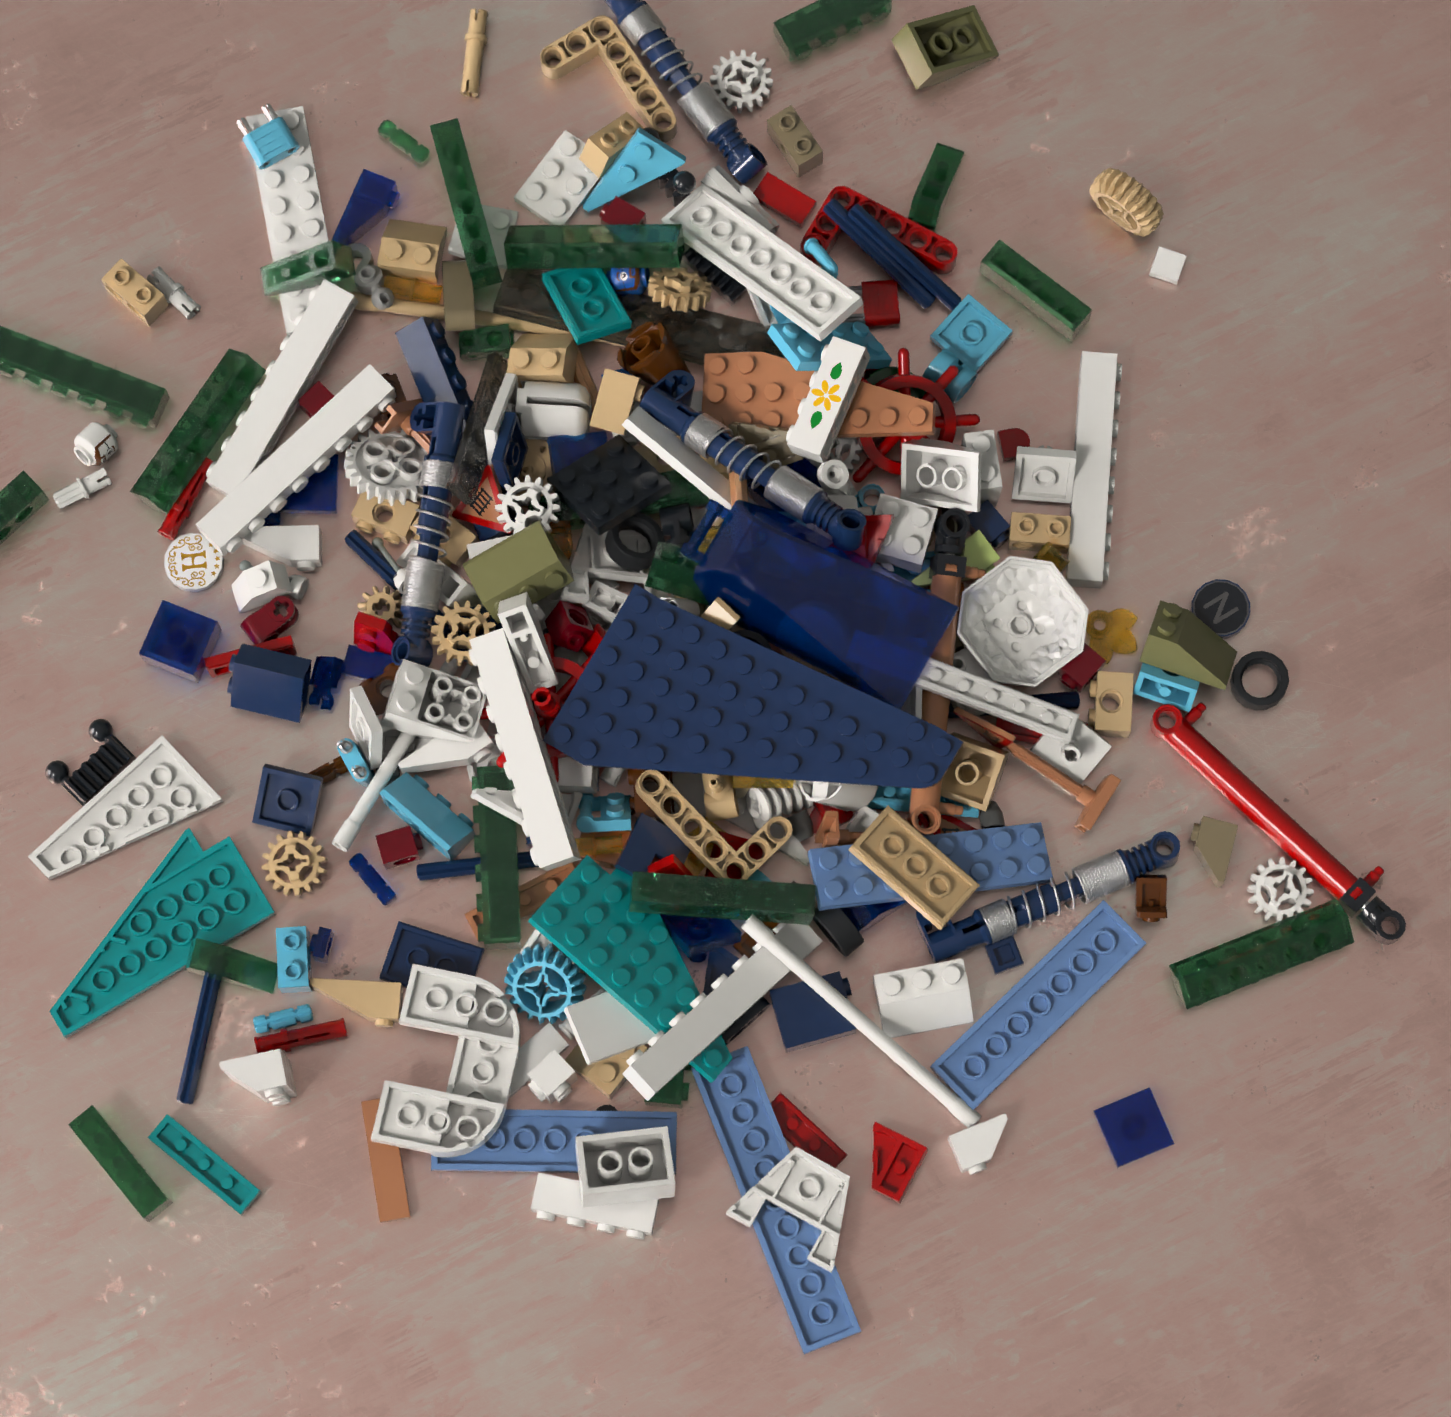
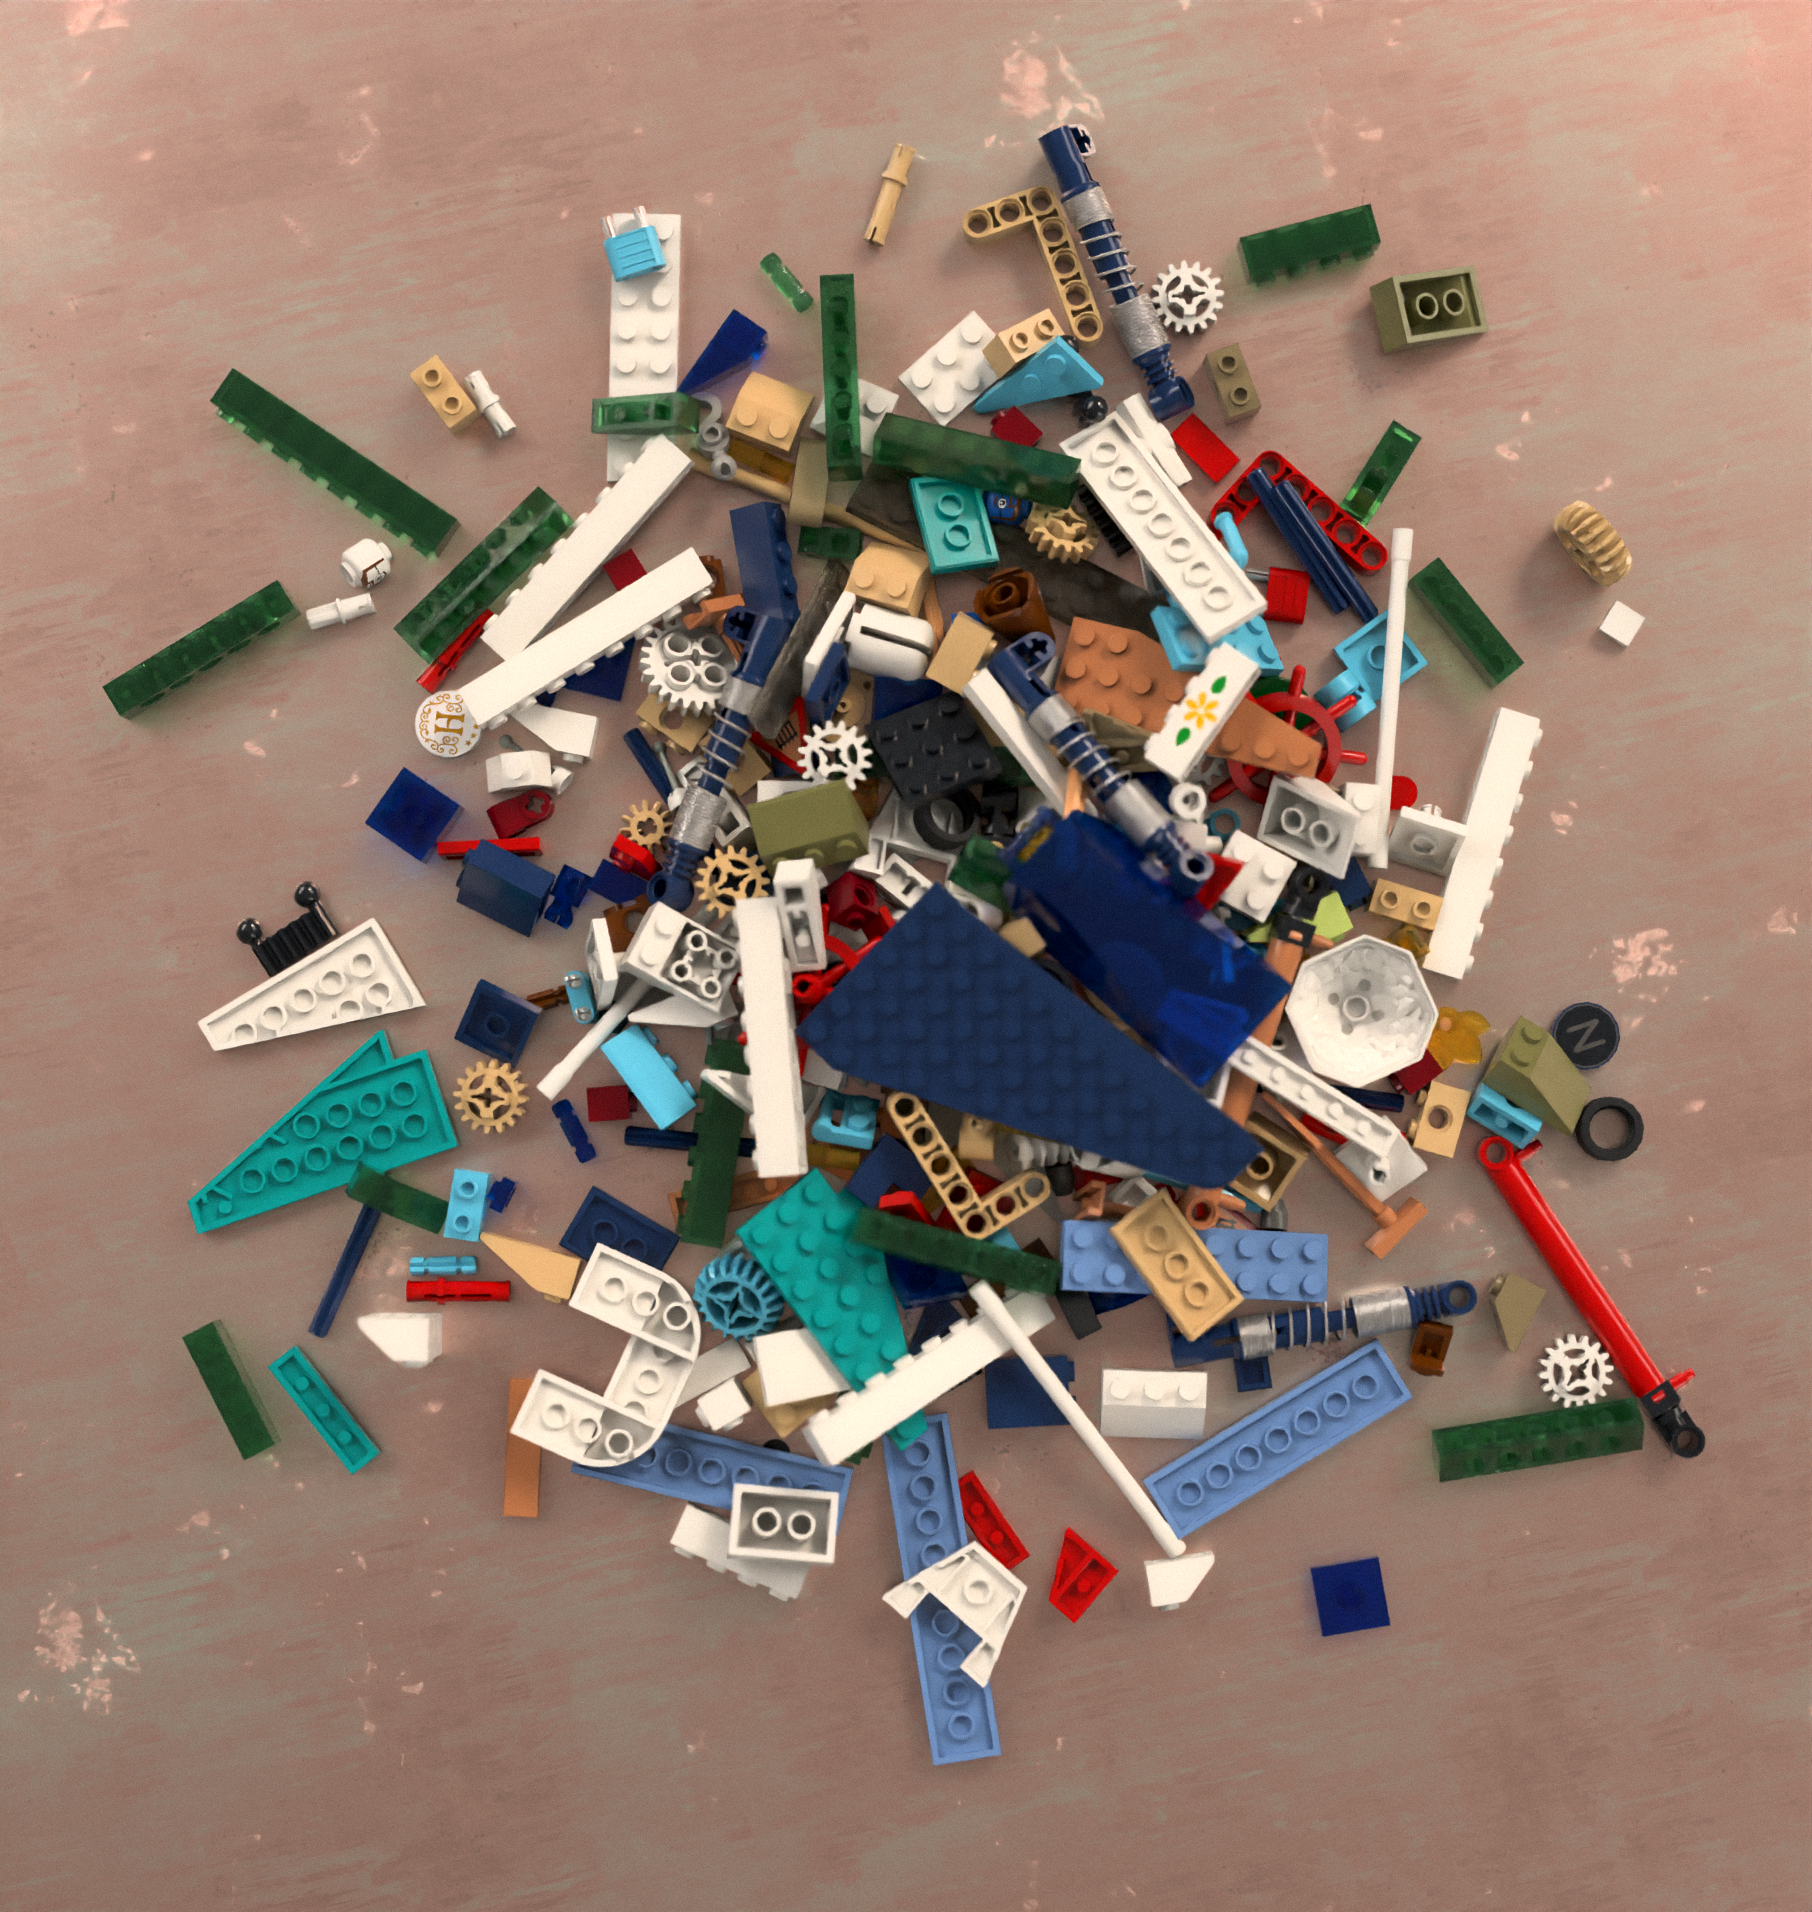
camera: 10 degrees right, 10 degrees up
none -> white piece [1367,528,1413,869]

